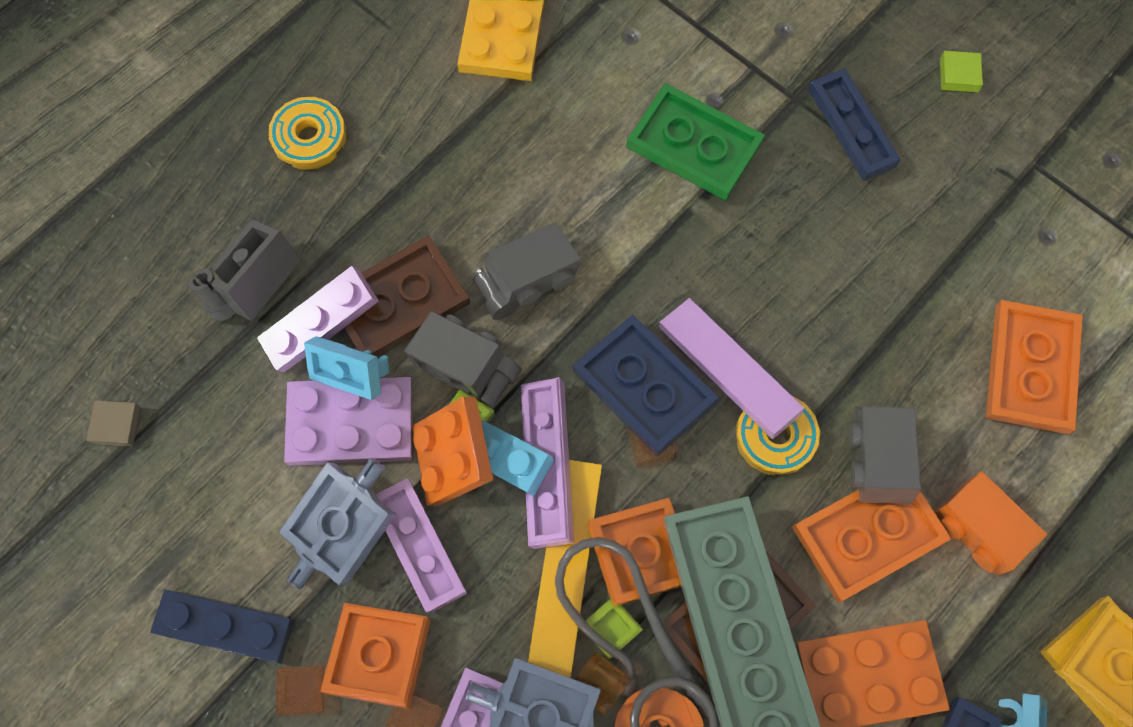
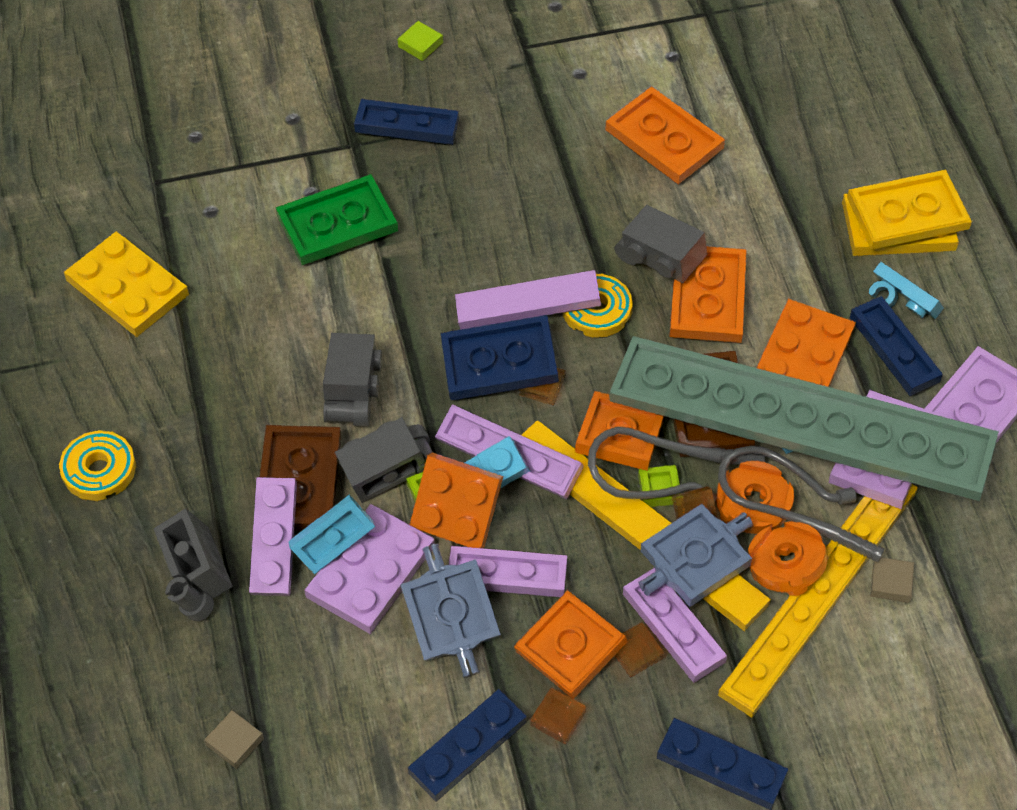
camera: 55 degrees left, 15 degrees down
orange brick [934,471,1048,576] -> none

